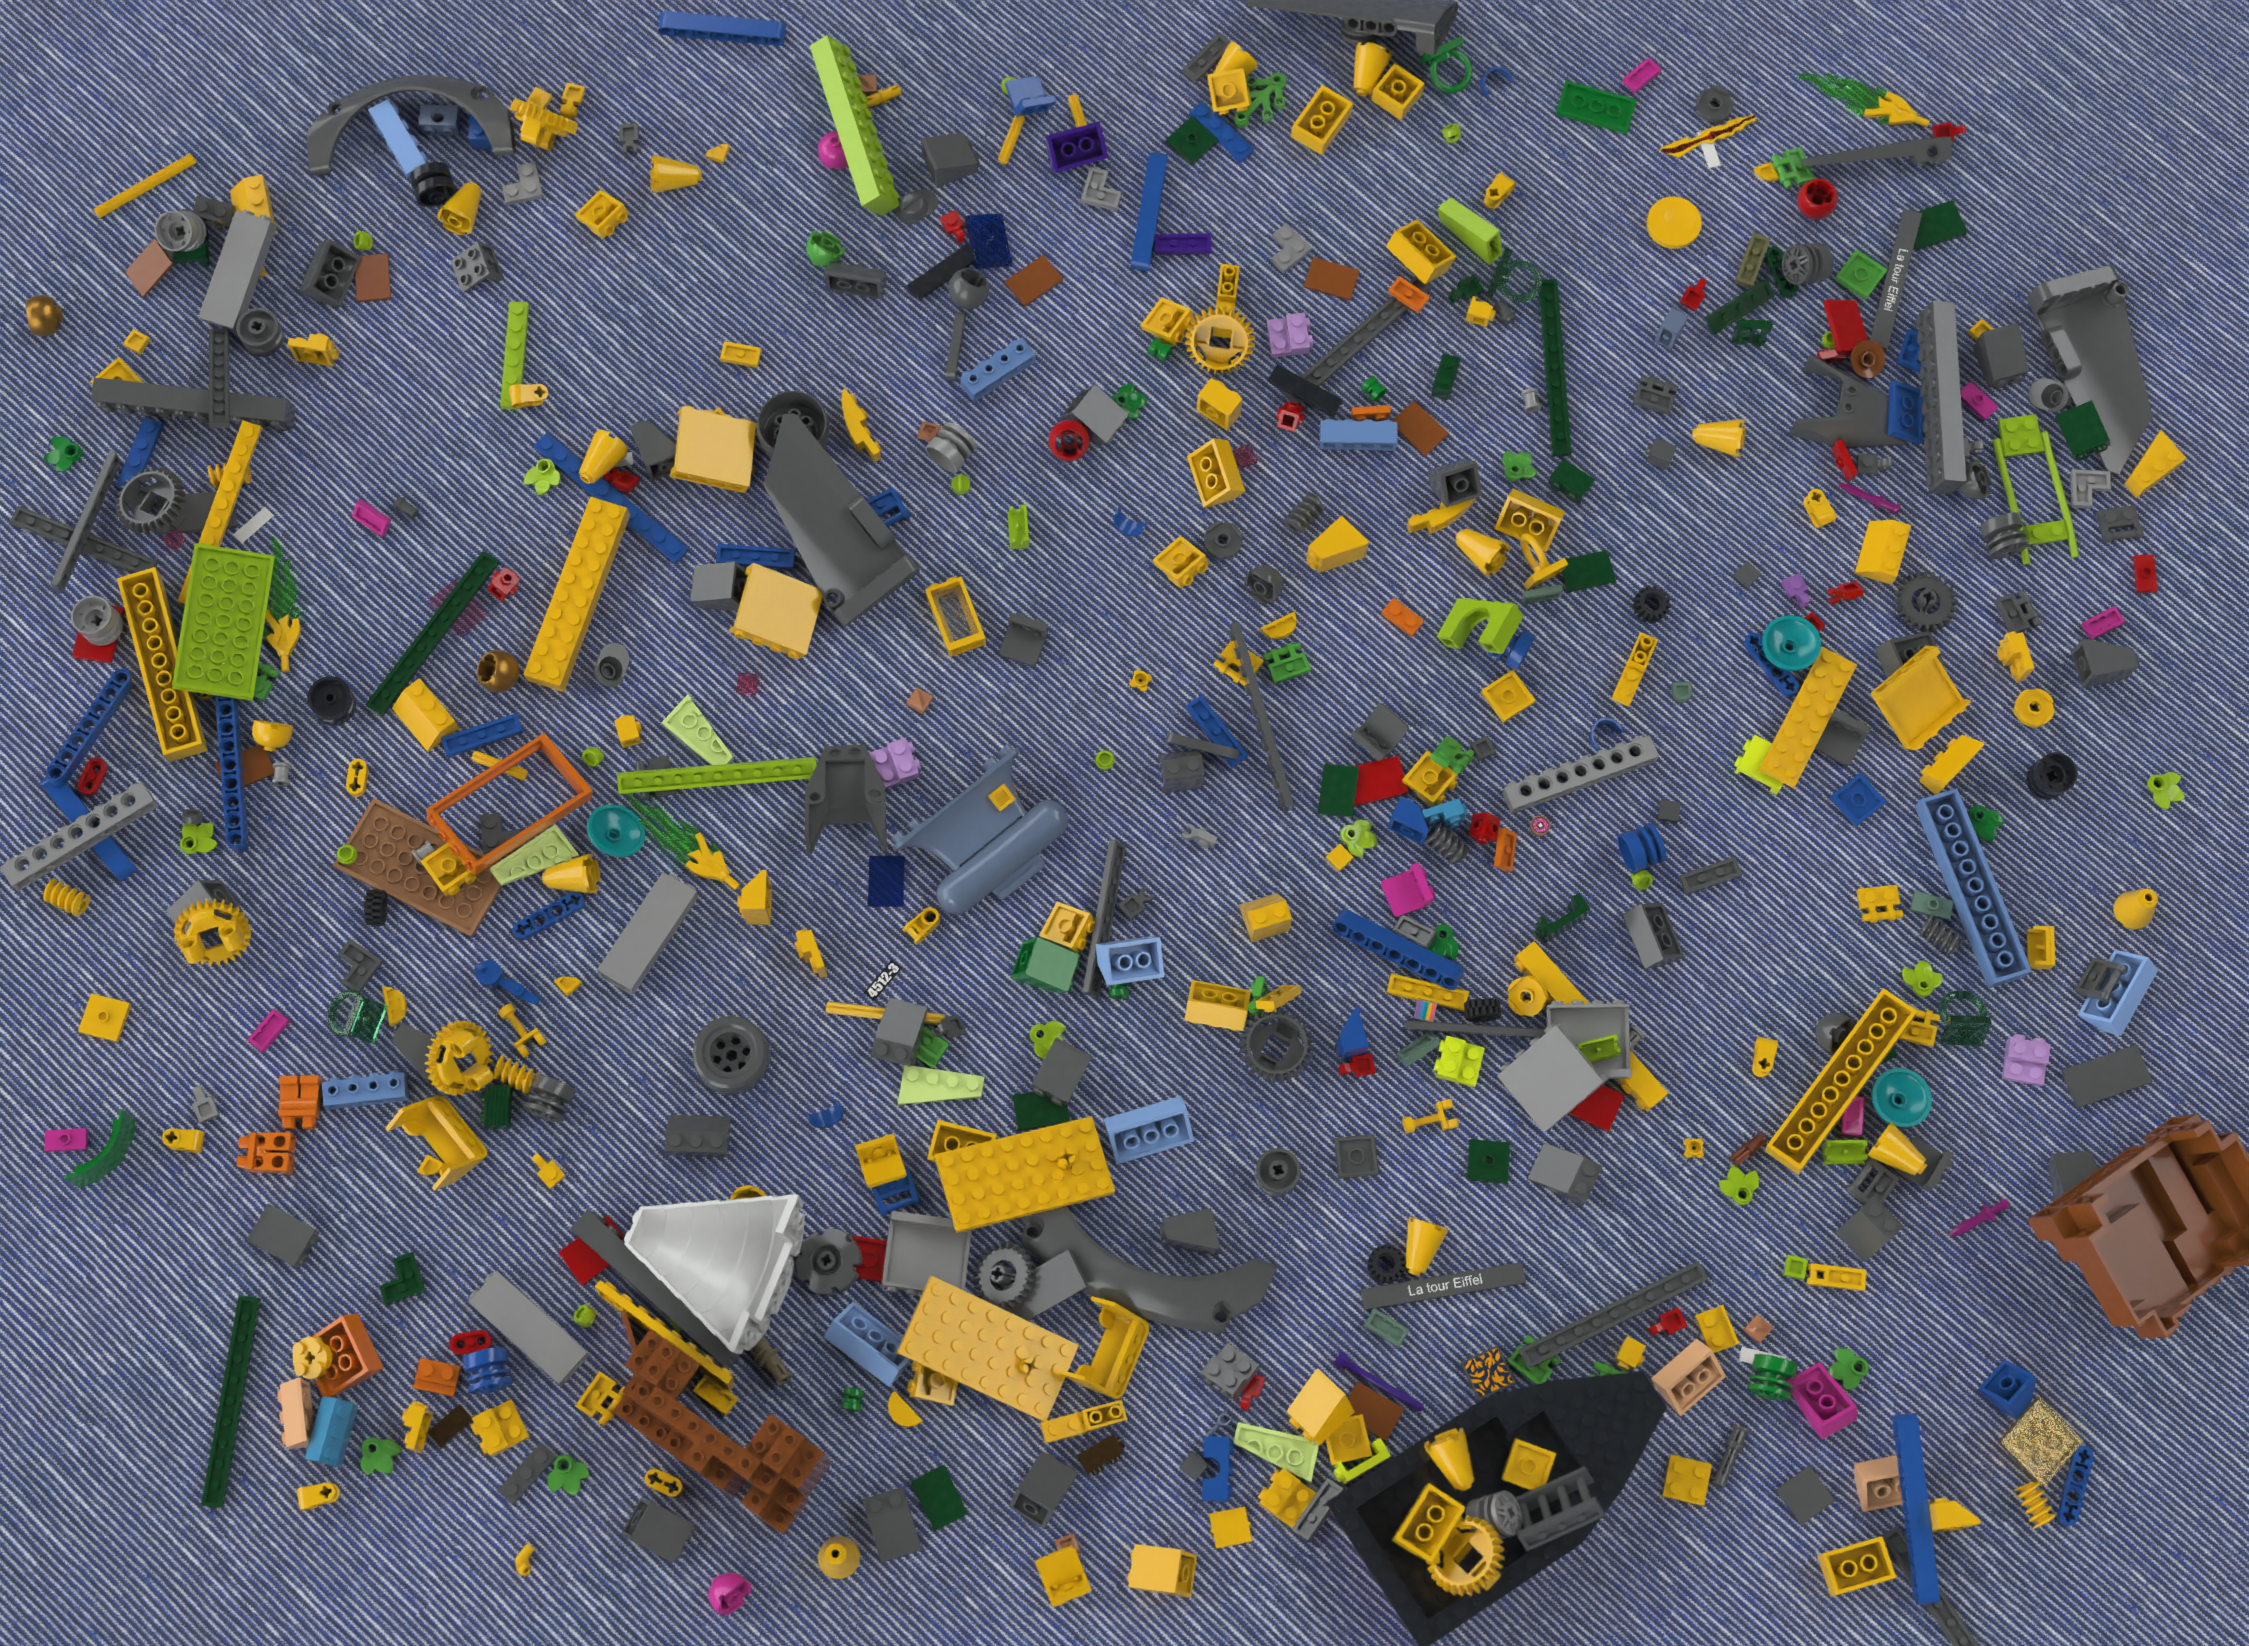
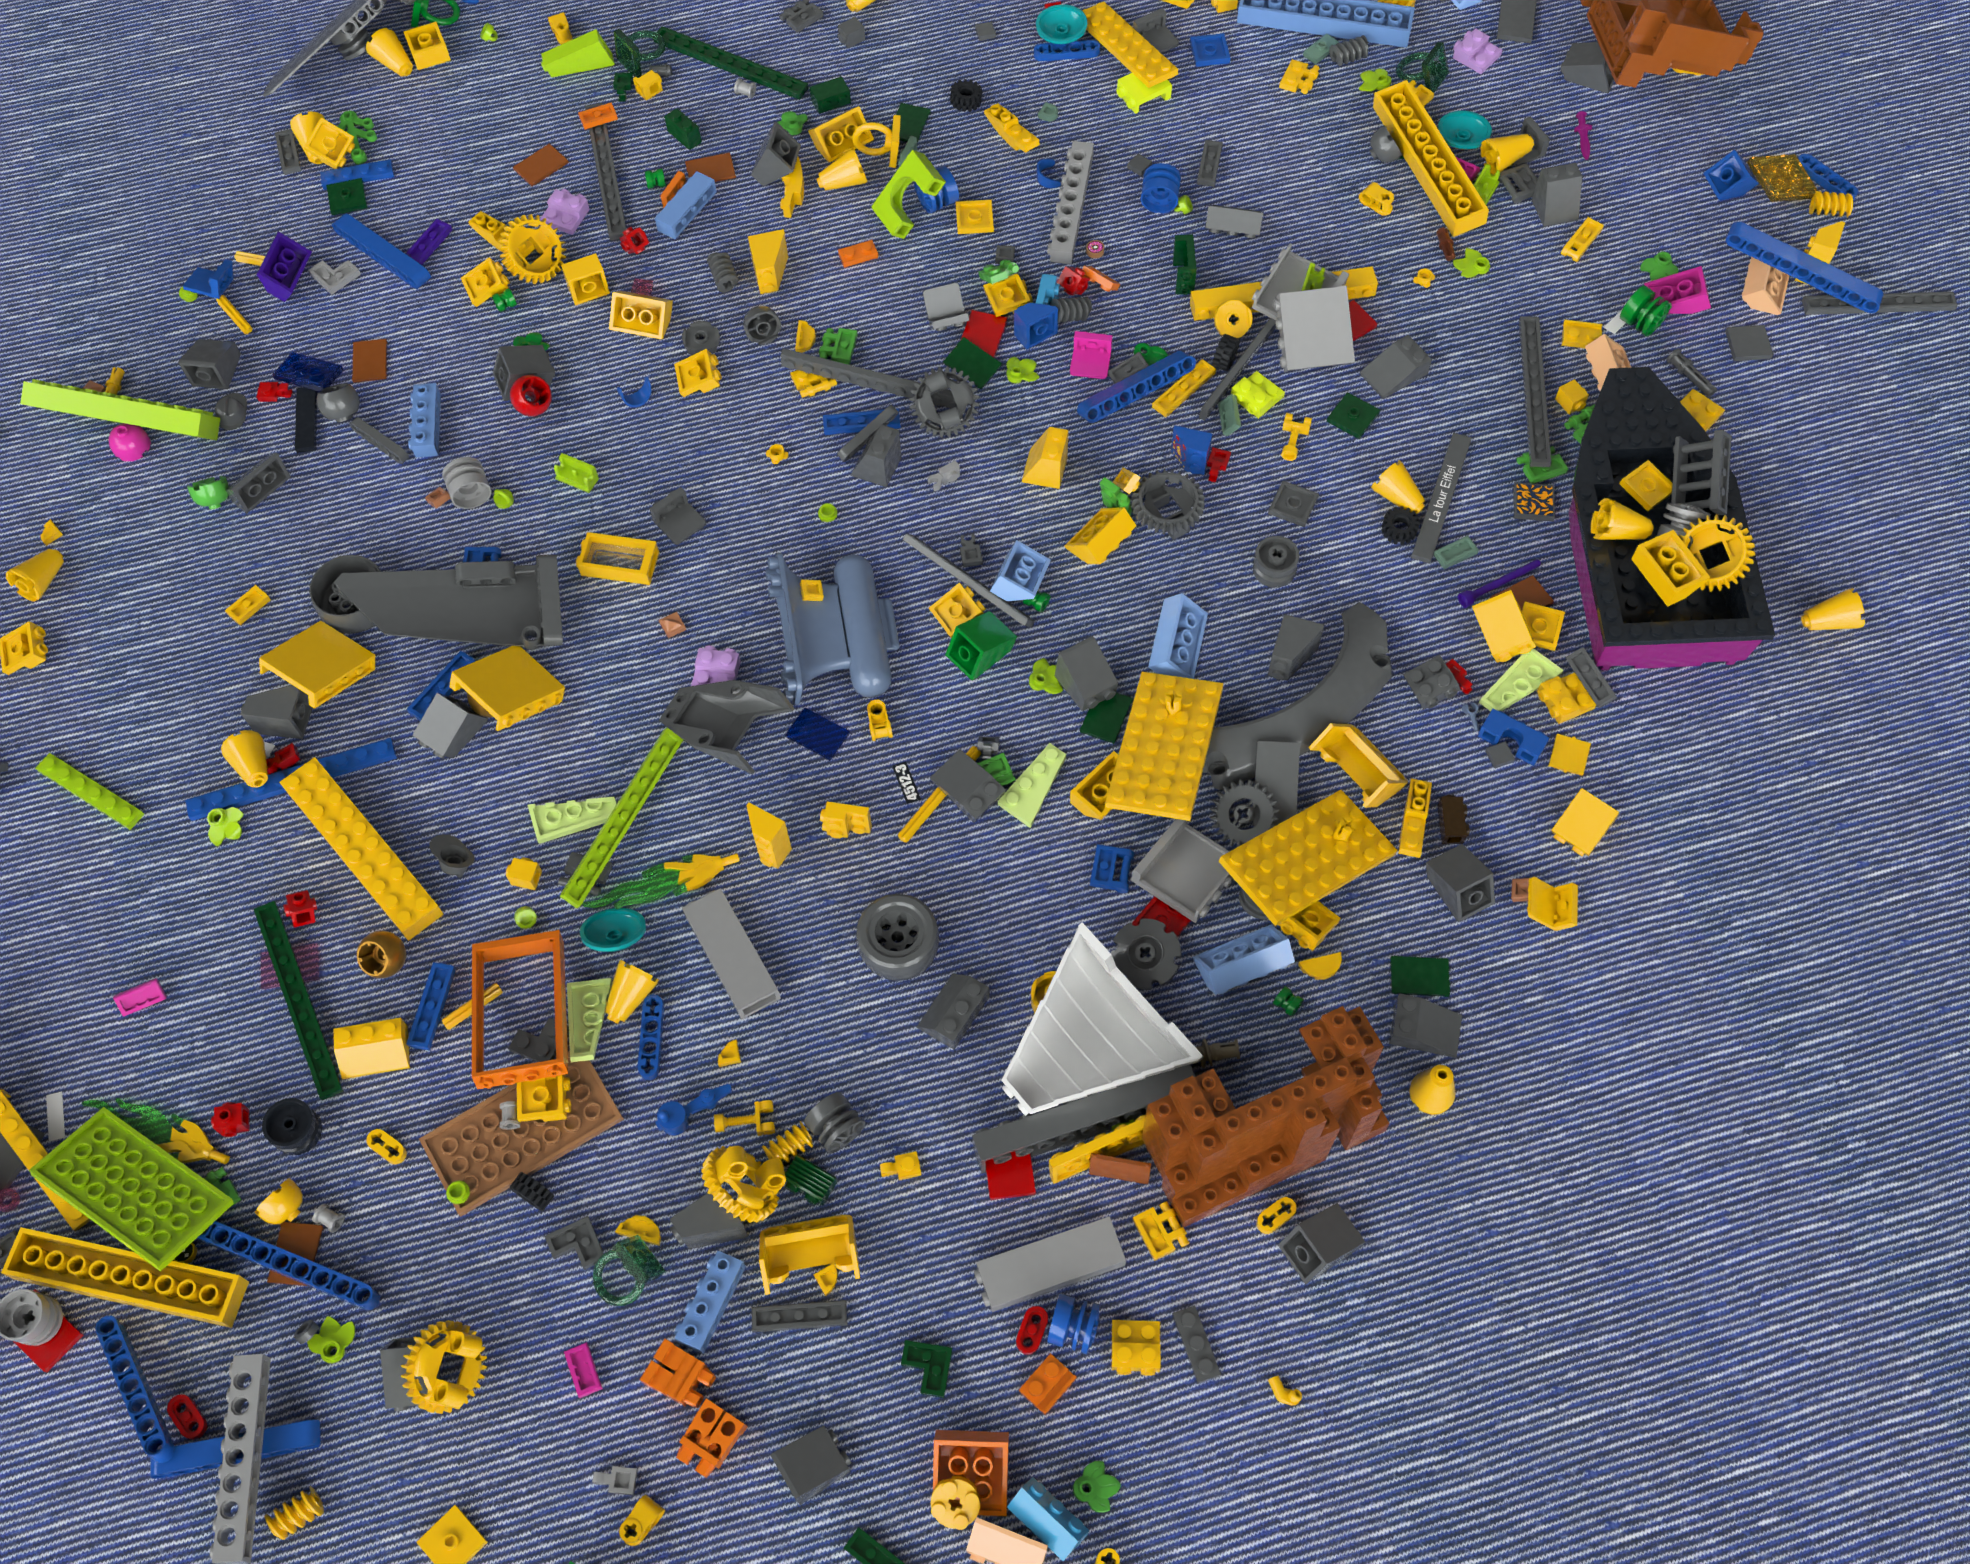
camera: 55 degrees left, 10 degrees down
dark grey pin [393,497,419,520] -> none
yellow plate [402,1401,434,1454] -> none
dark brown plate [427,1404,473,1449] -> none
yellow piece [509,384,548,408] -> none
bright green plate [548,1455,589,1495] -> none
lime tile [573,1304,596,1328] -> none
dark pink cylinder [708,1572,751,1616] -> none
clear pink plate [736,673,759,695] -> none
blue helmet [806,1100,844,1128] -> none
yellow slope [842,389,882,462] -> none
yellow bracket [855,1133,907,1188] -> none
black tile [1267,364,1343,418] -> none
light grey plate [1271,223,1312,274] -> none
yellow brick [1291,85,1353,155] -> none
yellow tile [1325,844,1354,872] -> none
neon yellow panel [1333,1438,1391,1485] -> none
yellow brick [1386,219,1456,284] -> none
tile [1413,999,1437,1022] -> none
red plate [1648,1307,1688,1336] -> none
nougat tile [1743,1314,1773,1344] -> none
medium lavender plate [1781,573,1811,609] -> none
lime plate [1783,1255,1808,1280] -> none
yellow brick [1817,1536,1896,1597] -> none
none -> red brick [211,1102,250,1137]
none -> dark grey tile [751,1300,848,1333]
none -> dark grey piece [909,366,980,438]

